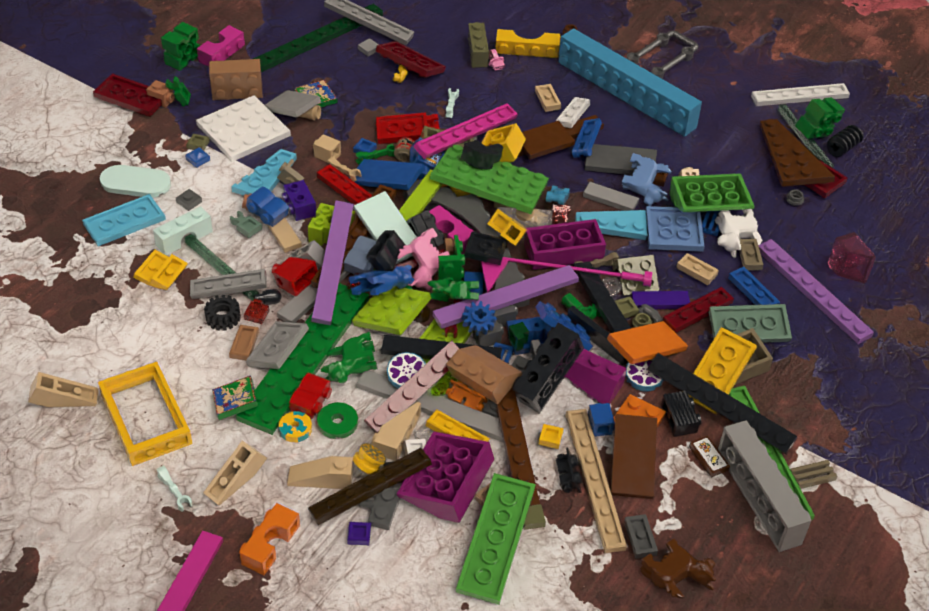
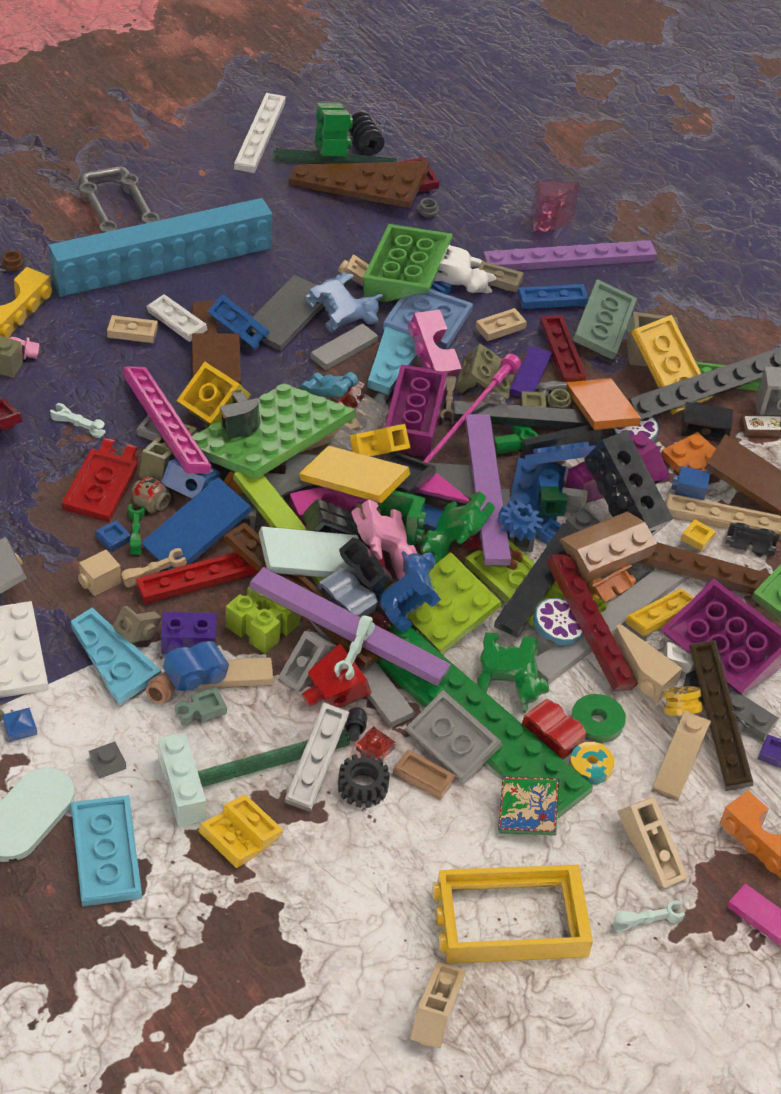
camera: 70 degrees left, 0 degrees up
none -> yellow tile [299,446,410,503]
none -> light aqua piece [334,616,375,680]
none -> arch [408,310,462,378]

